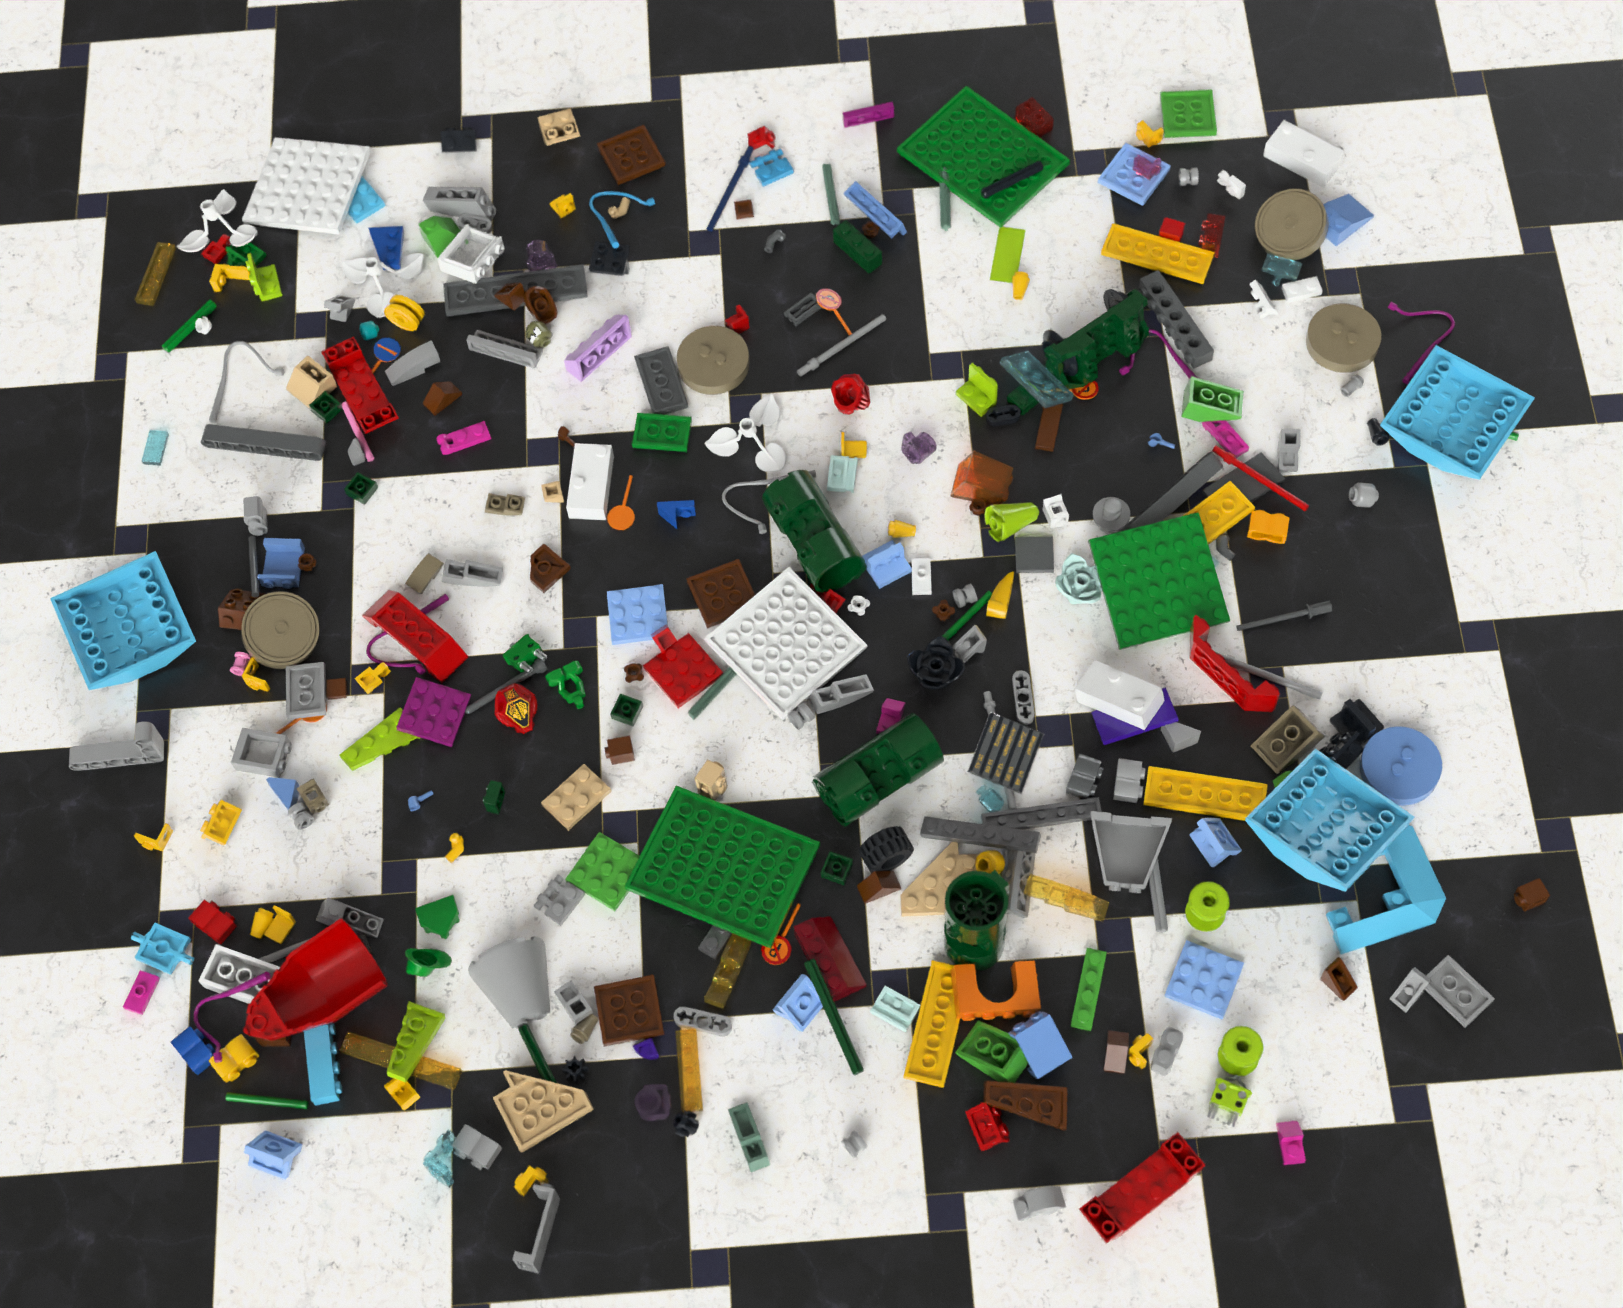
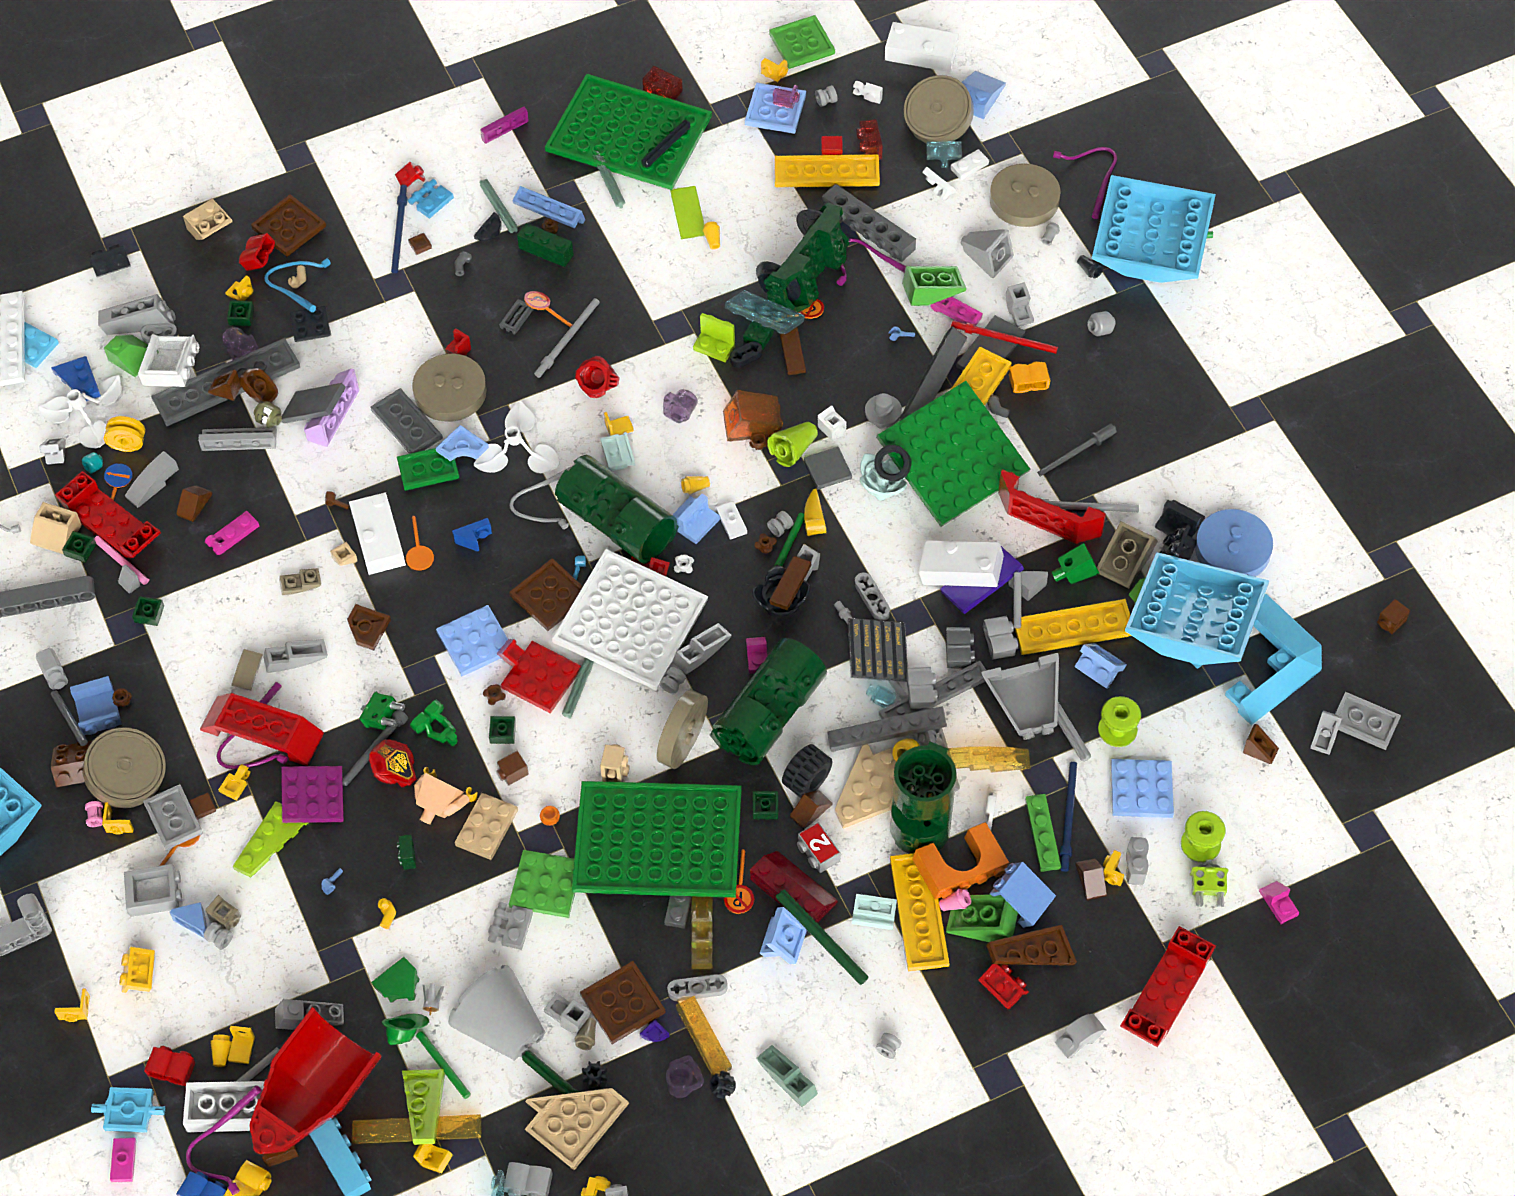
camera: 25 degrees left, 5 degrees down
none -> dark green piece [227,301,254,326]
none -> red brick [239,233,275,271]
none -> dark grey tile [281,383,346,423]
none -> light nougat torso [414,767,478,824]
none -> green bar [416,1031,471,1099]
none -> flat silver piece [423,982,444,1015]
none -> light blue tile [436,425,489,461]
none -> black tile [474,212,502,241]
none -> orange plate [540,806,560,825]
none -> dark azure hand [573,556,586,580]
none -> dark tan brick [657,689,708,769]
none -> reddish brown tile [770,556,812,610]
none -> brick [797,822,841,873]
none -> black tyre [874,445,911,481]
none -> light grey brick [906,667,938,709]
none -> bright pink cone [939,889,971,911]
none -> light grey slope [961,229,1014,278]
none -> white tile [984,792,997,830]
none -> light grey bar [1014,572,1021,629]
none -> green torso [1051,543,1099,584]
none -> dark blue bar [1060,762,1077,872]

